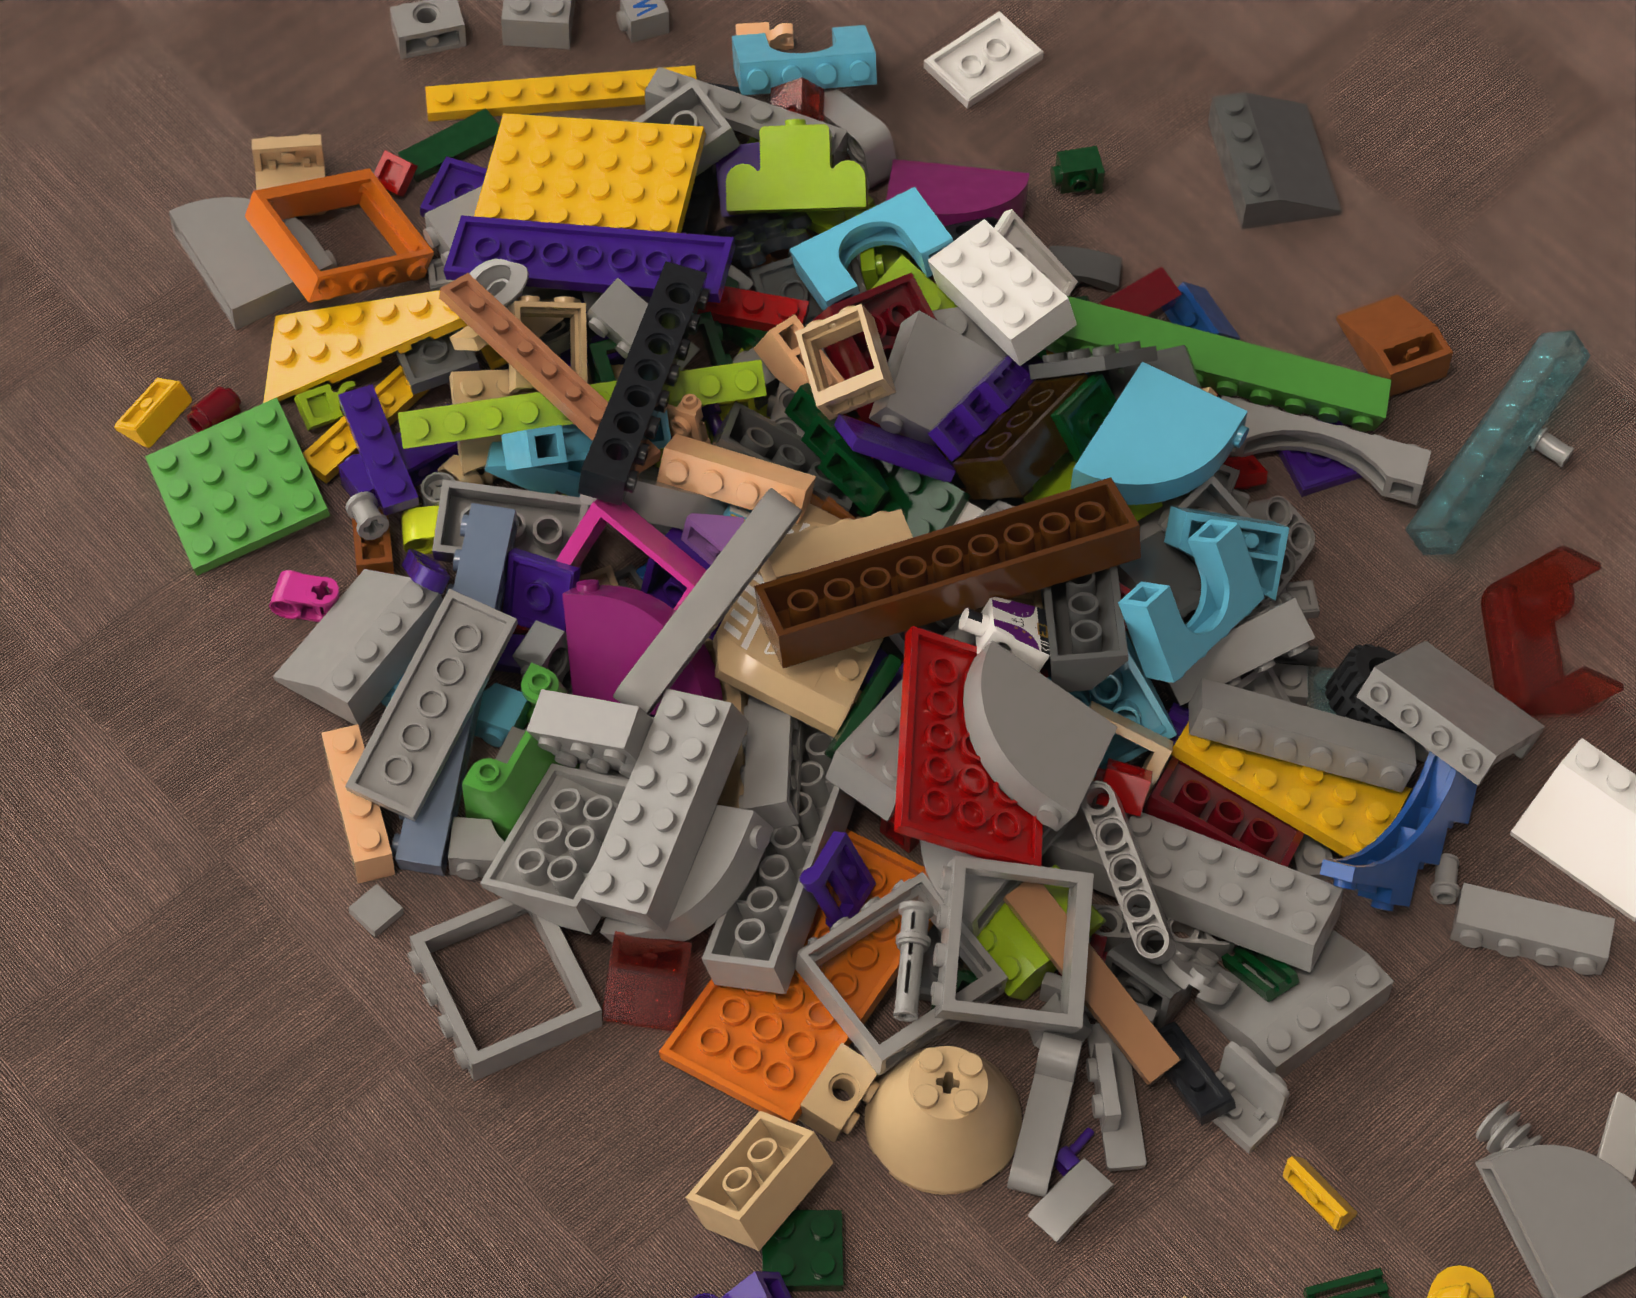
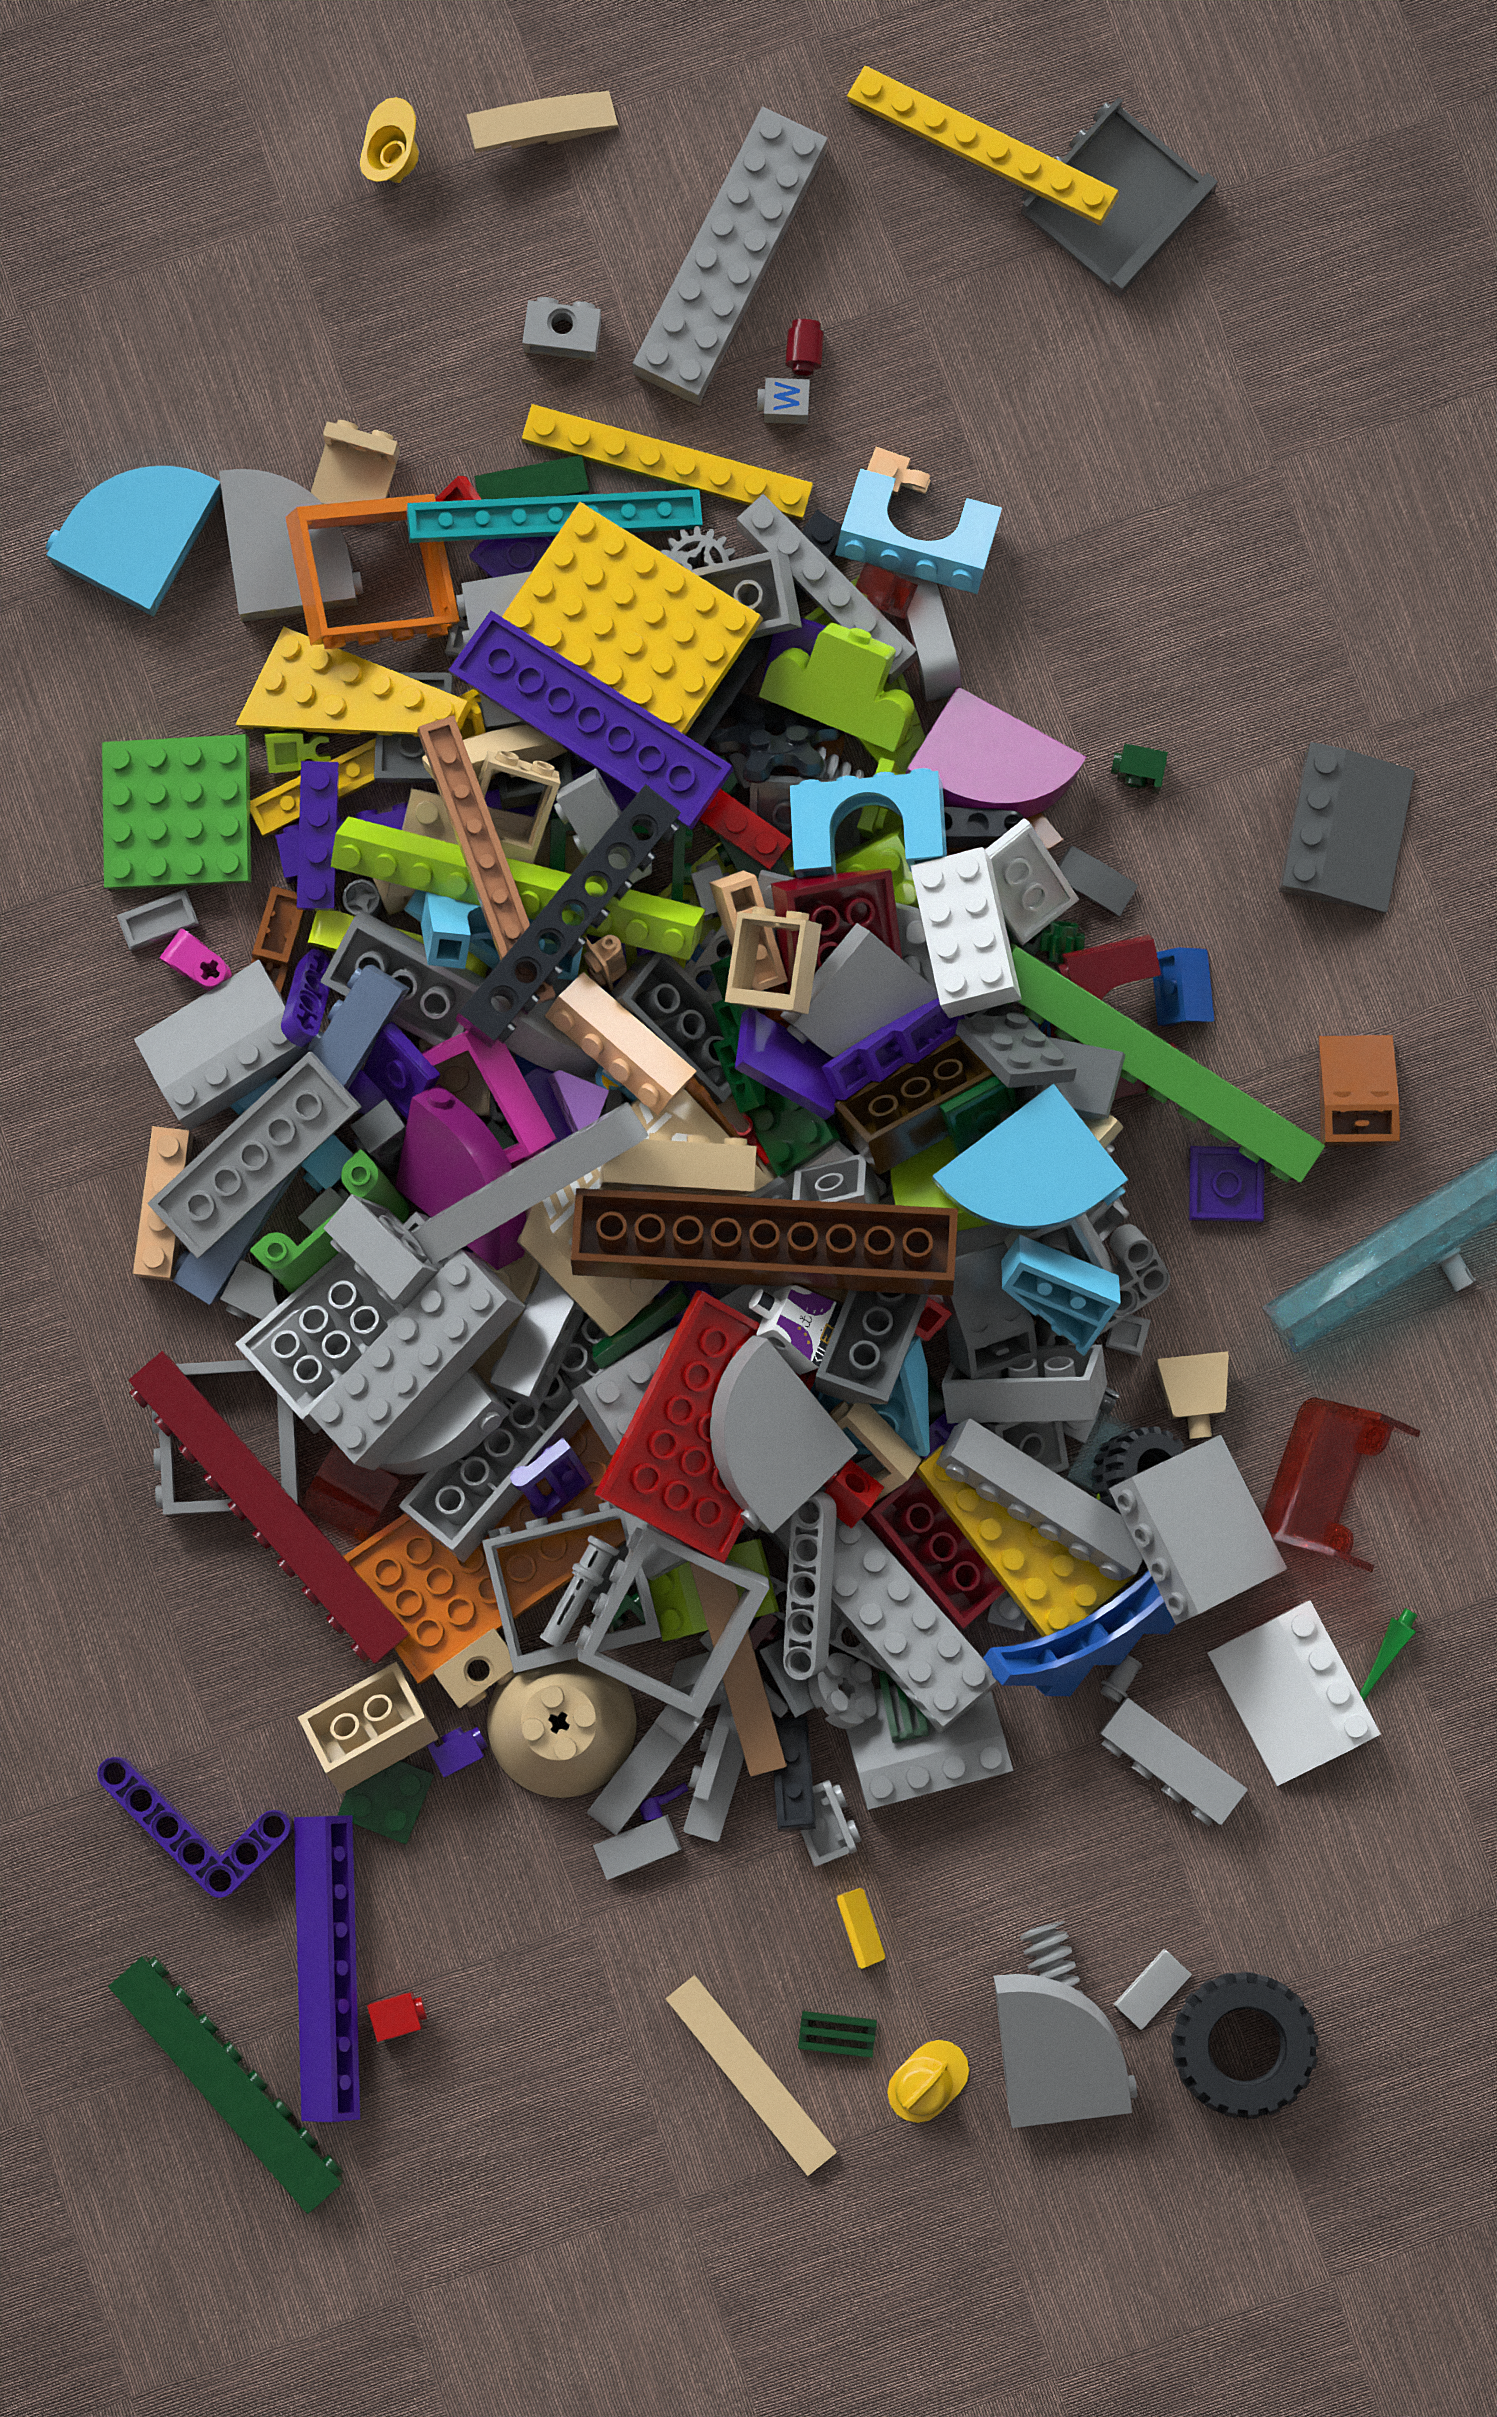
camera: 25 degrees right, 25 degrees up
yellow slope [114,378,192,448] -> none
dark red brick [187,386,241,433] -> none
light grey bush [345,491,389,540] -> none
light grey tile [348,884,404,938] -> none
light grey piece [469,259,529,309] -> none
white tile [923,11,1044,109] -> none
medium azure arch [1118,519,1265,683] -> none
light grey arch [1221,395,1431,505] -> none
red plate [1223,455,1268,489] -> none
none -> medium azure brick [46,466,222,617]
none -> light grey tile [117,889,200,951]
none -> dark red brick [128,1351,411,1664]
none -> teal plate [406,489,703,543]
none -> dark purple brick [427,1727,488,1778]
none -> tan torso [1155,1351,1229,1439]

